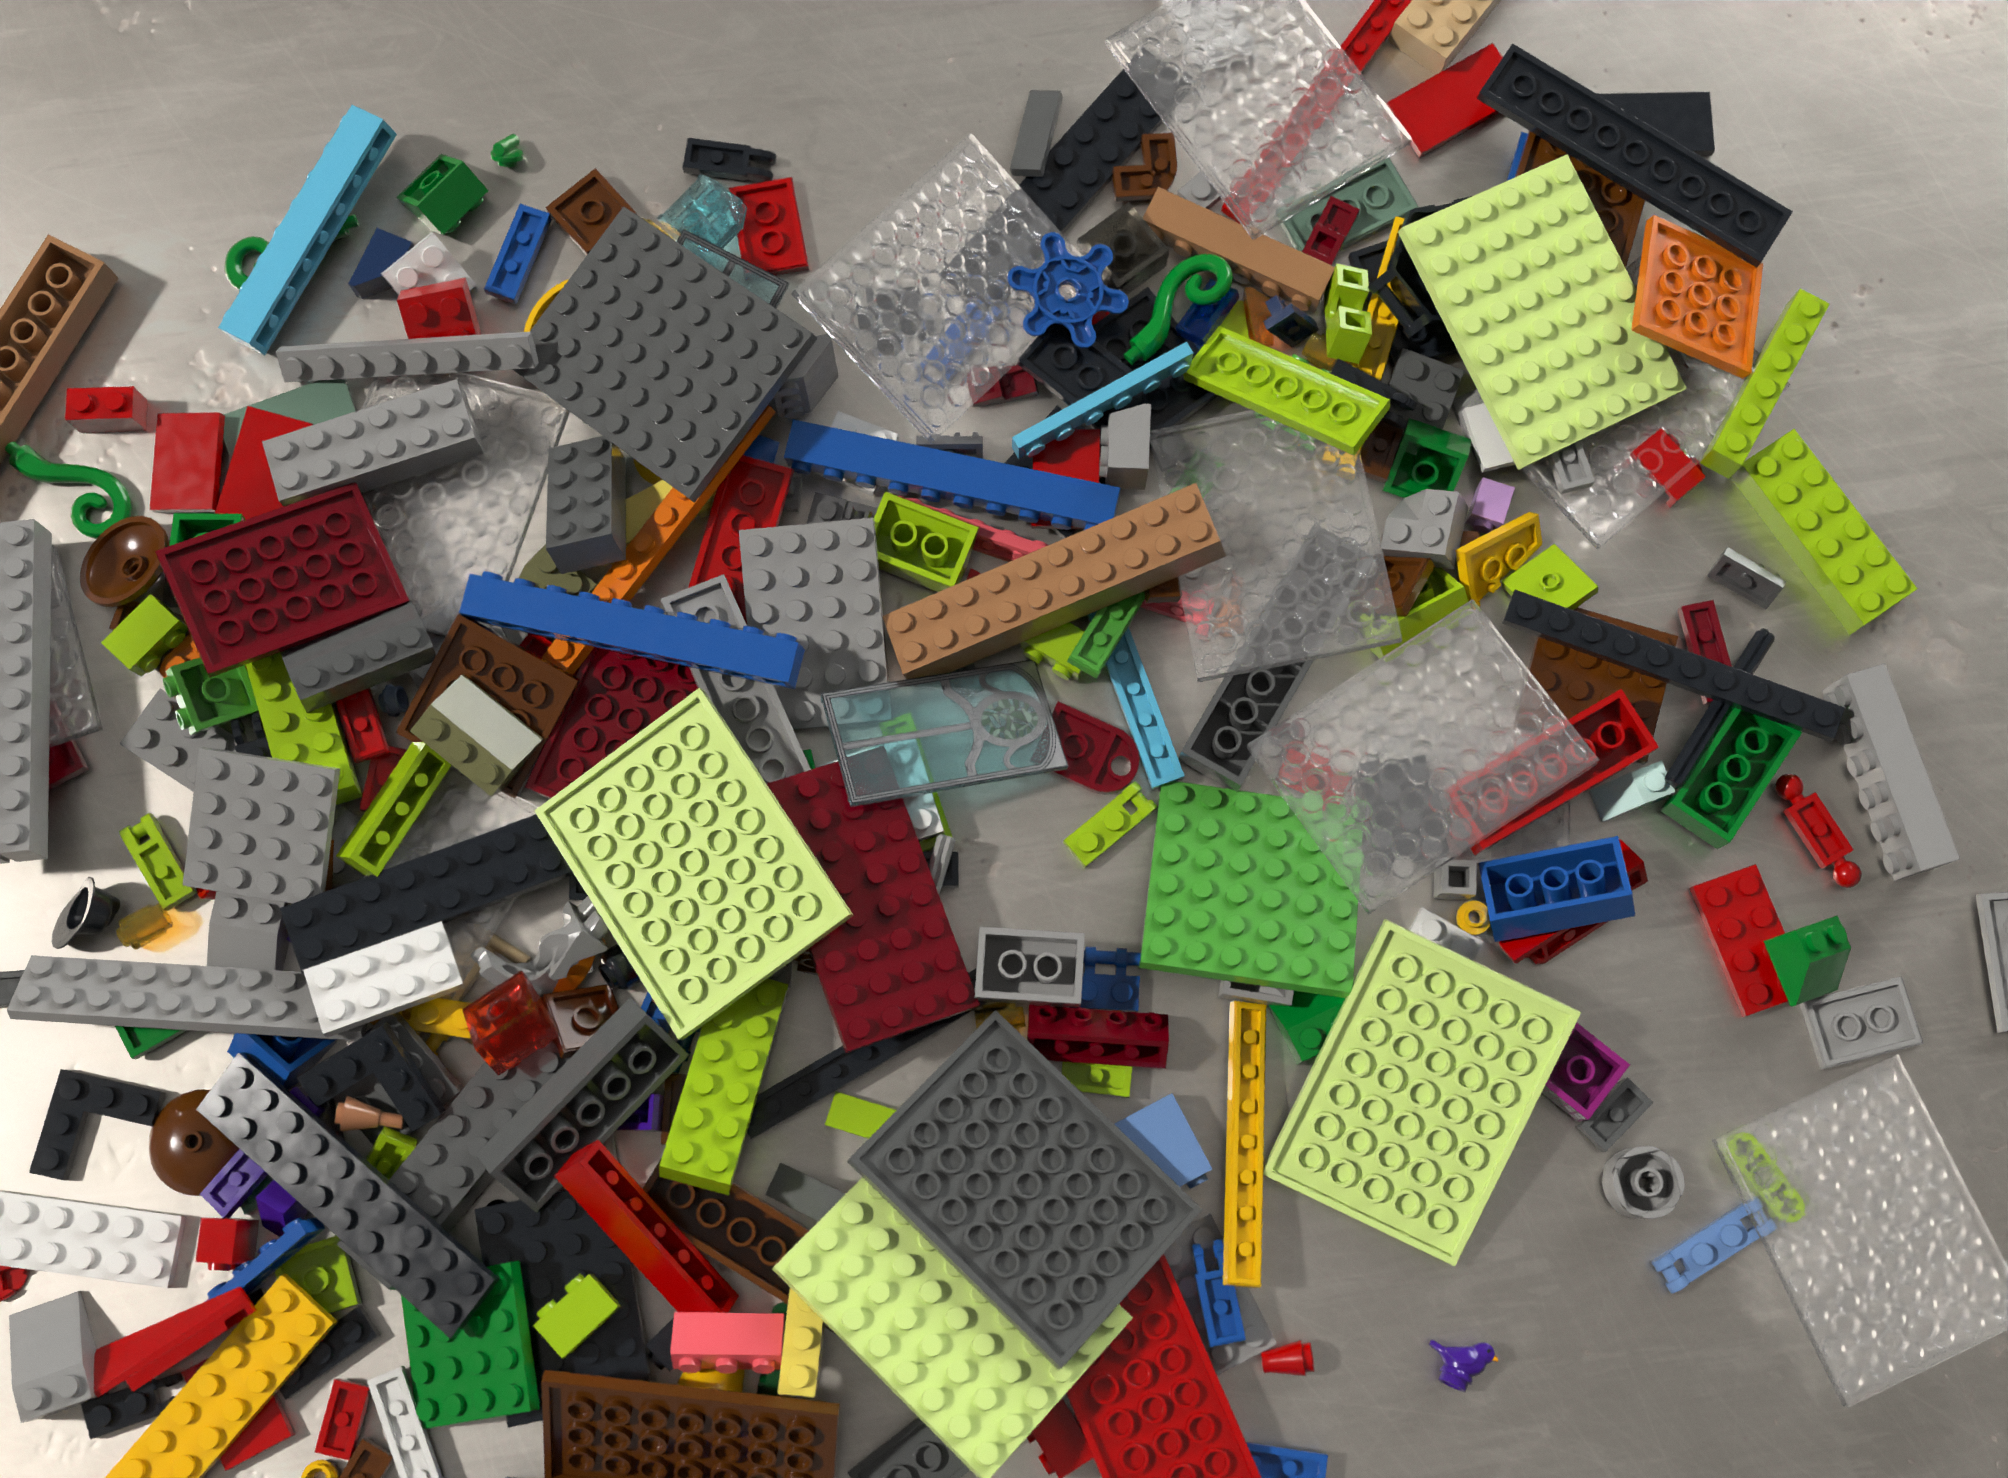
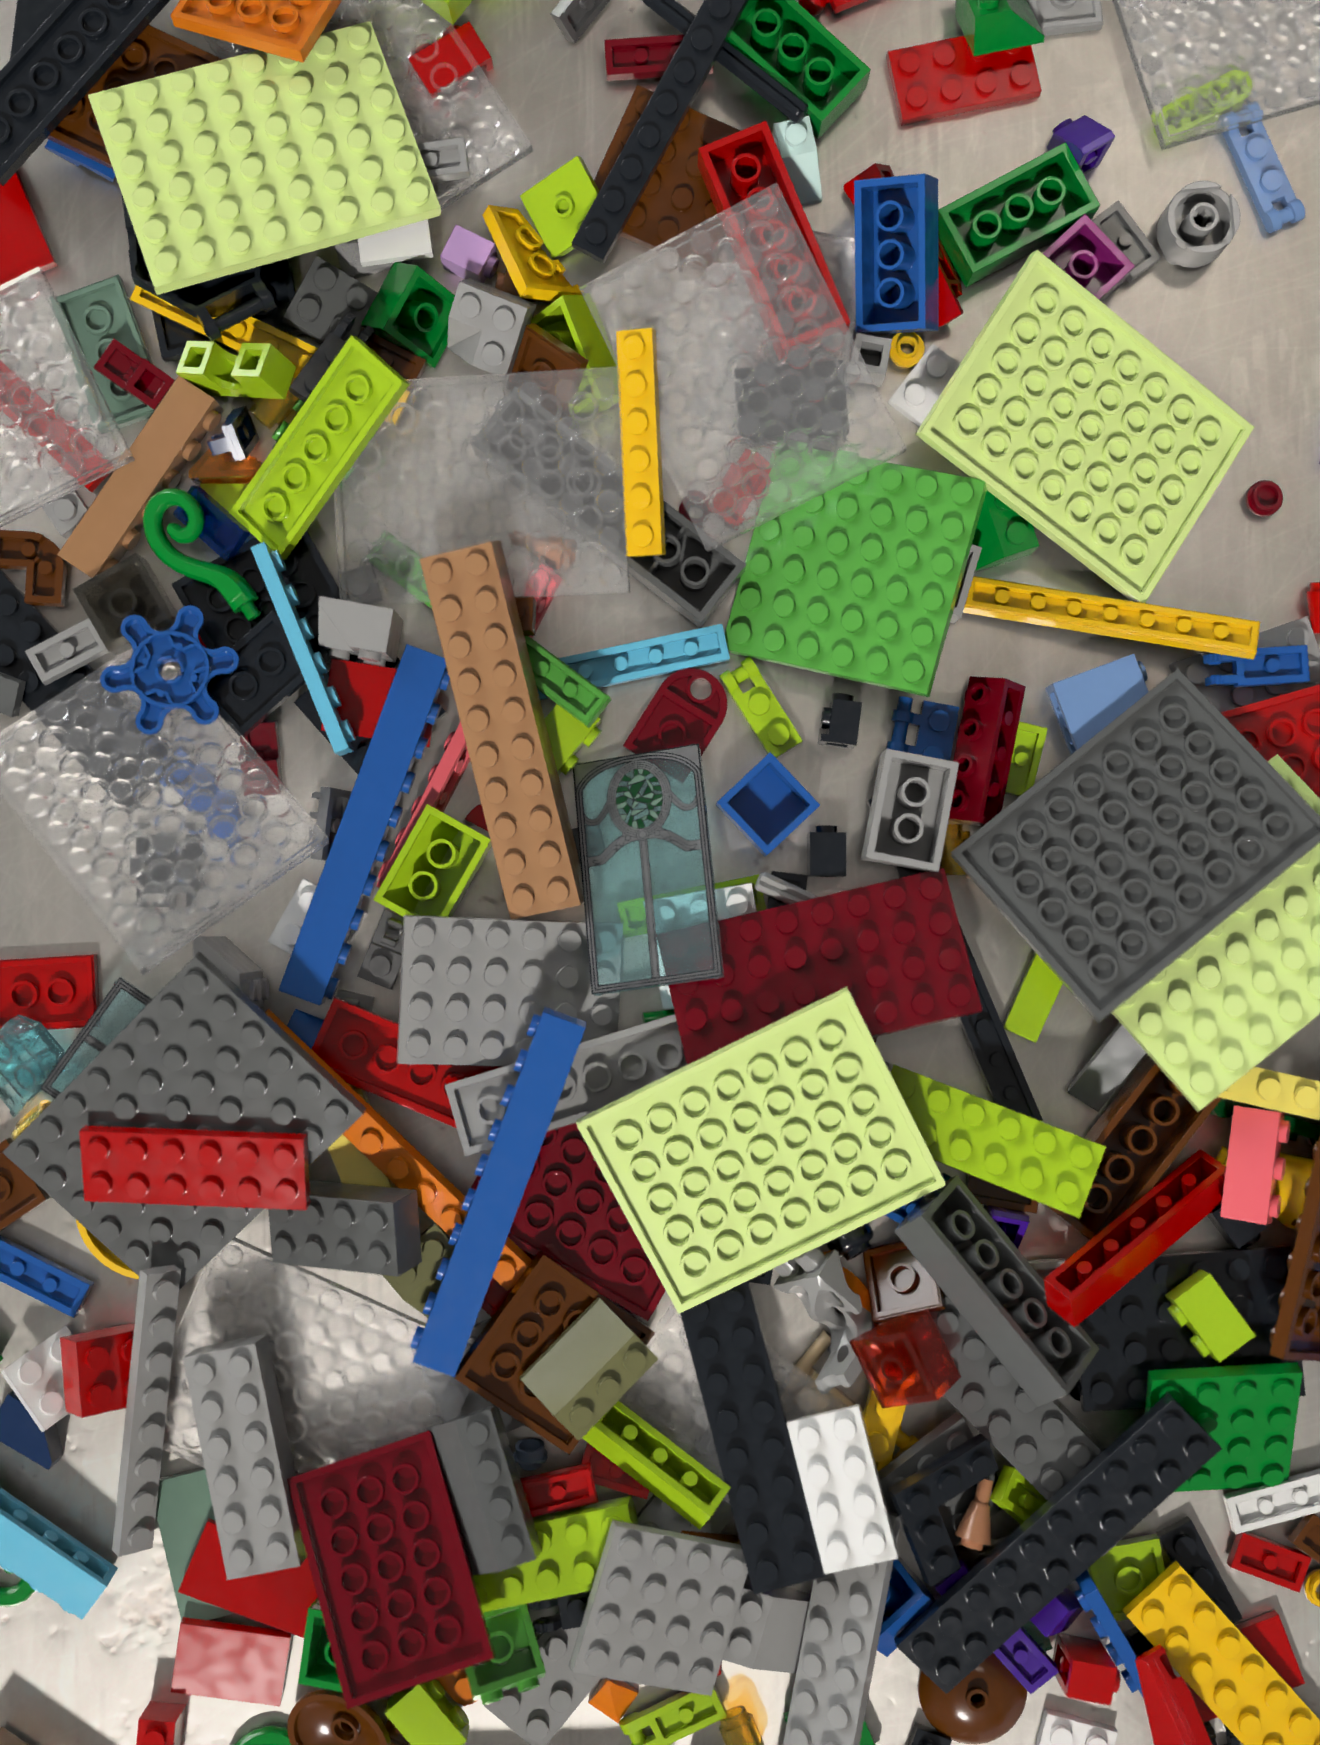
camera: 85 degrees left, 10 degrees up
none -> light grey plate [25,617,111,686]
none -> red plate [79,1125,310,1210]
none -> orange slope [588,1678,639,1723]
none -> yellow plate [616,328,666,557]
none -> blue piece [716,752,820,857]
none -> black brick [807,825,846,877]
none -> black brick [818,693,862,749]
none -> green brick [938,142,1100,287]
none -> dark purple slope [1047,115,1115,174]
none -> dark red plate [1246,480,1283,517]

